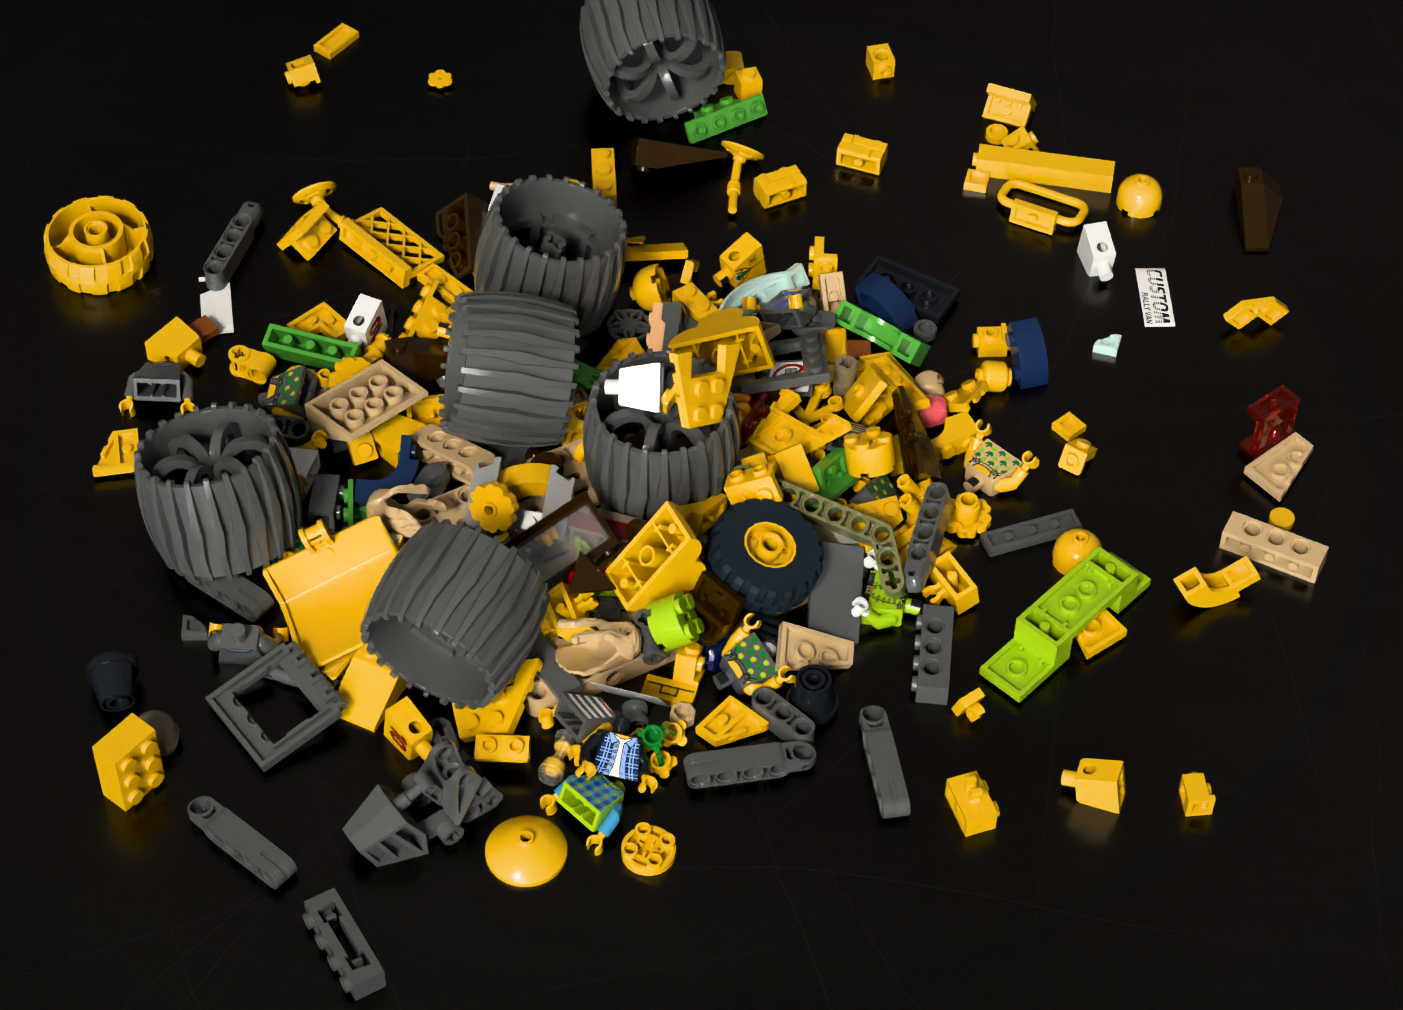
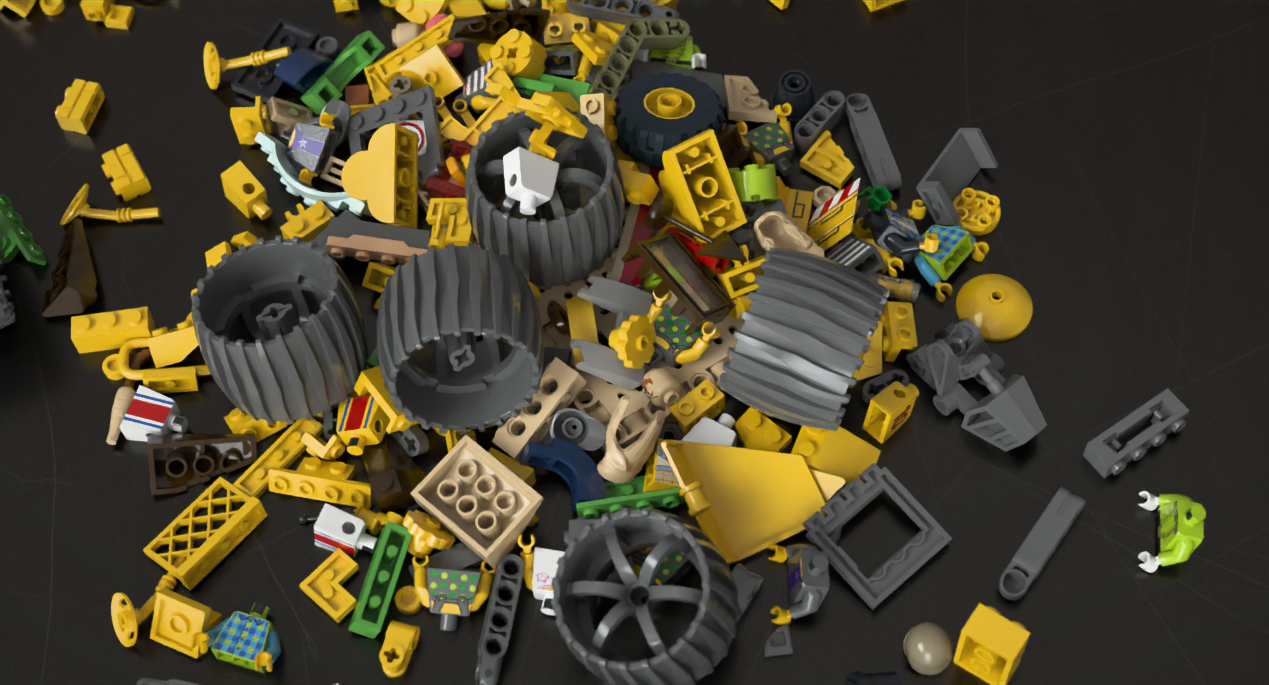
camera: 90 degrees left, 10 degrees up
dark grey piece [859,705,911,819] -> none
dark grey brick [911,604,954,705] -> none
none -> torso [191,602,281,673]
none -> yellow dish [204,42,292,89]
none -> dark grey panel [916,128,999,225]
none -> lime torso [1138,491,1206,573]

